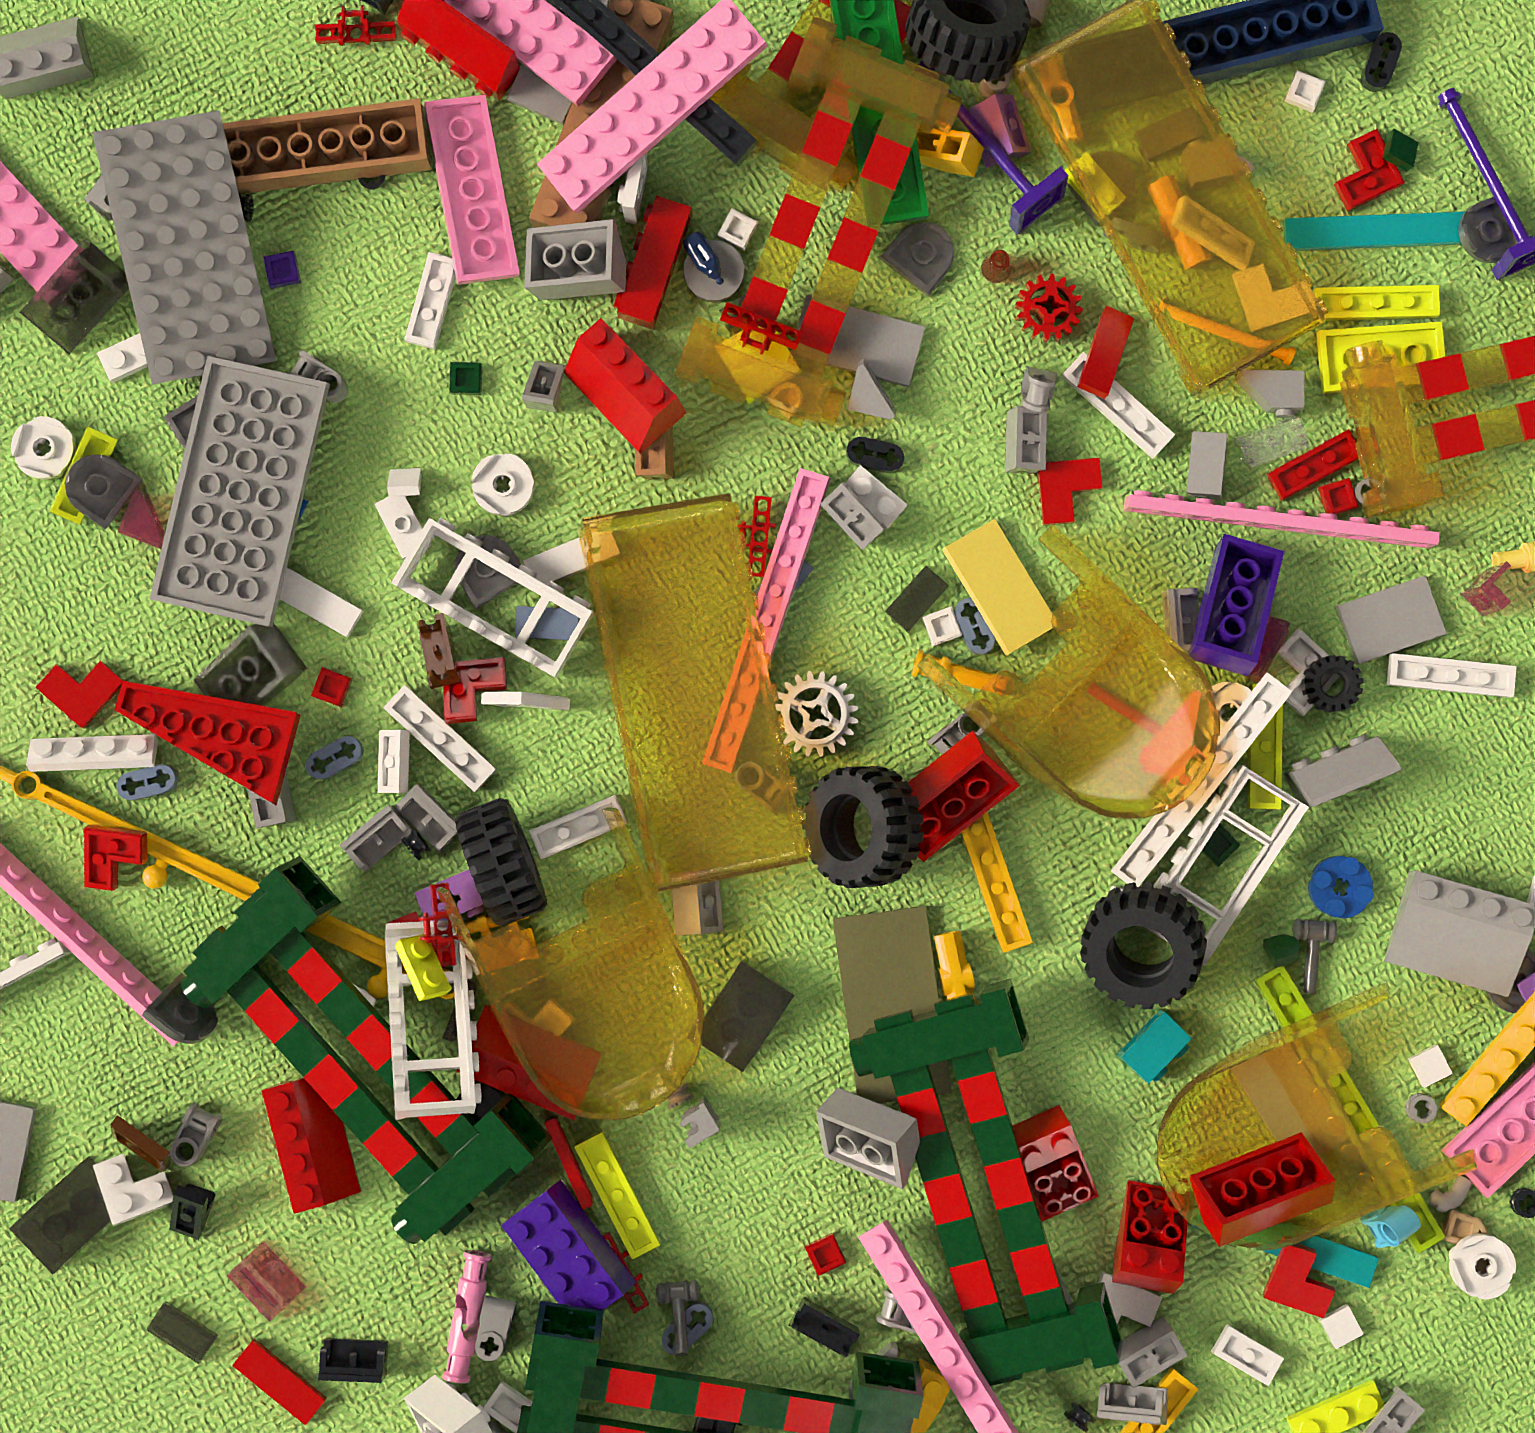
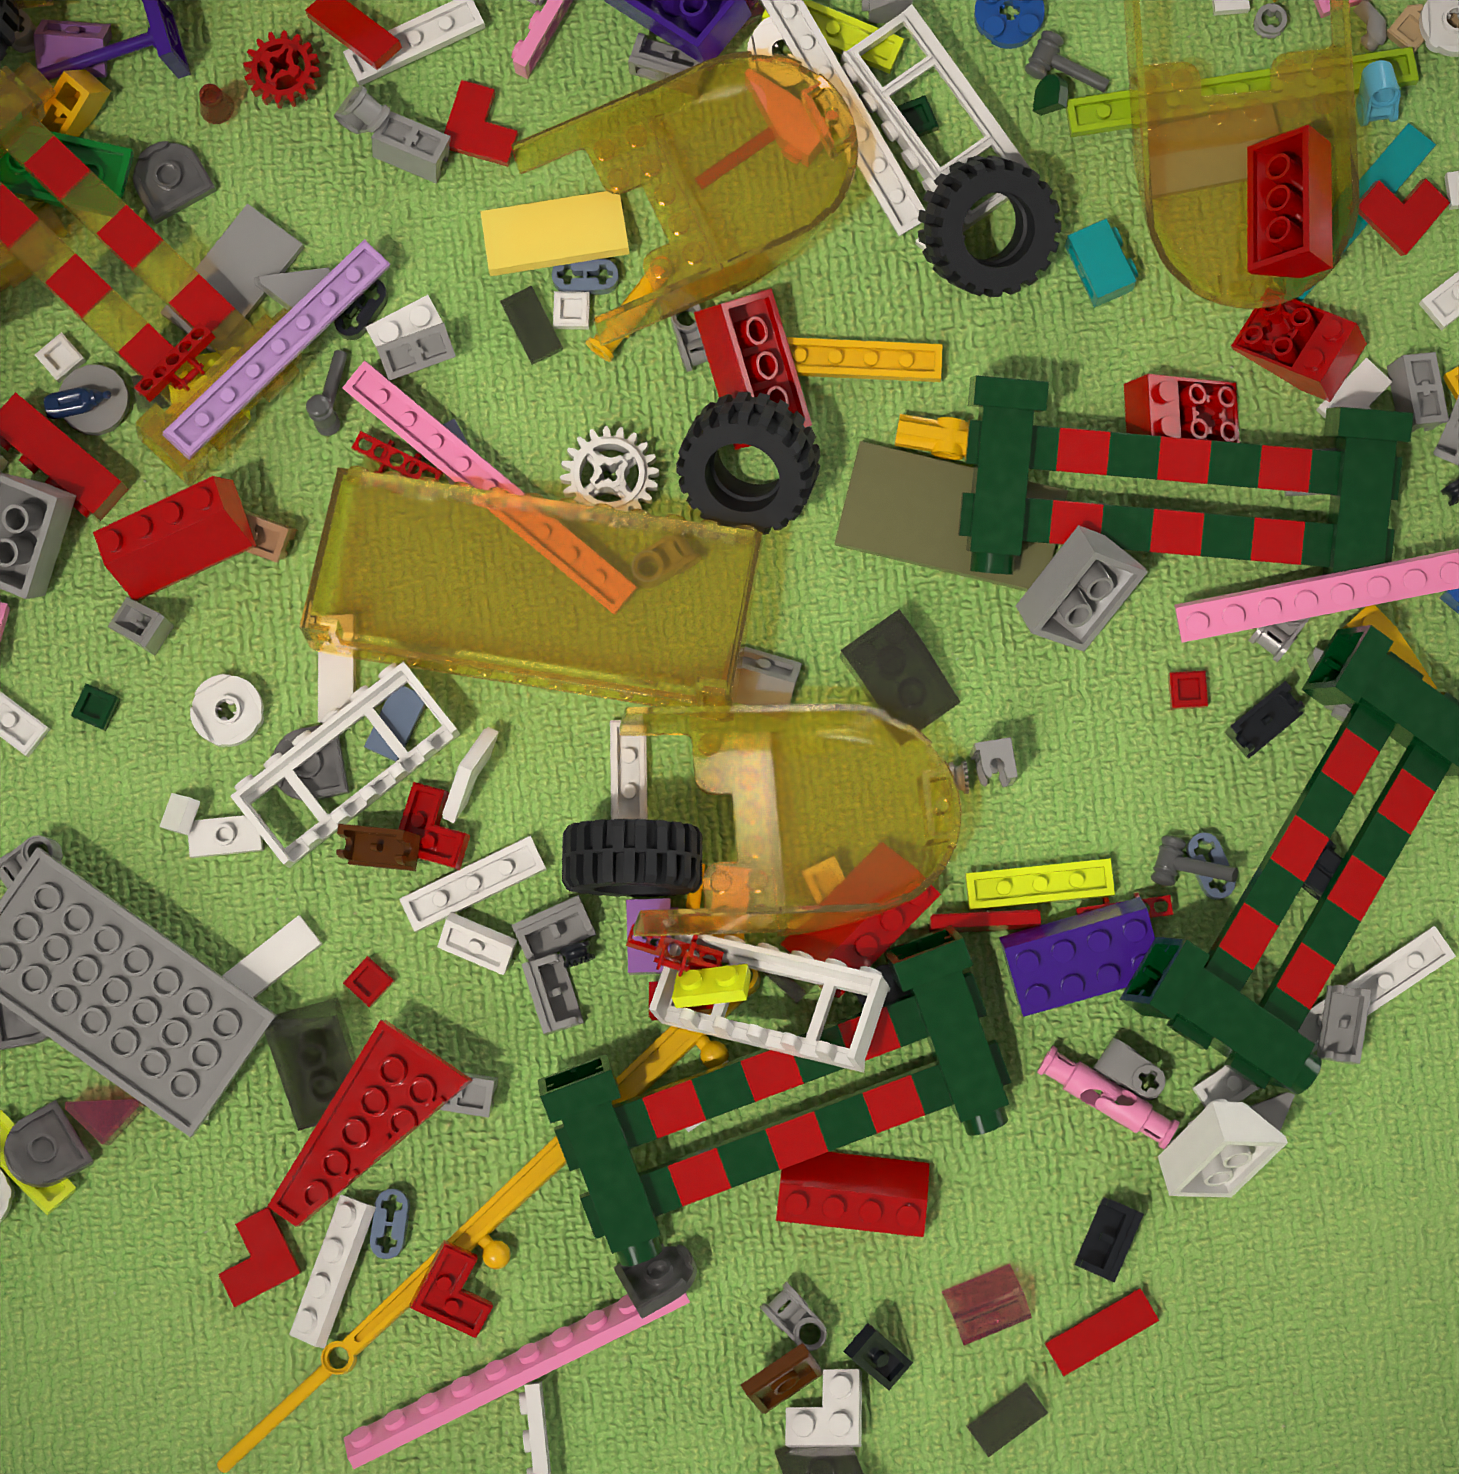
camera: 60 degrees left, 5 degrees down
sand blue beam [306,736,364,780] -> none
none -> lavender tile [163,239,390,460]
none -> dark grey piece [306,350,348,436]

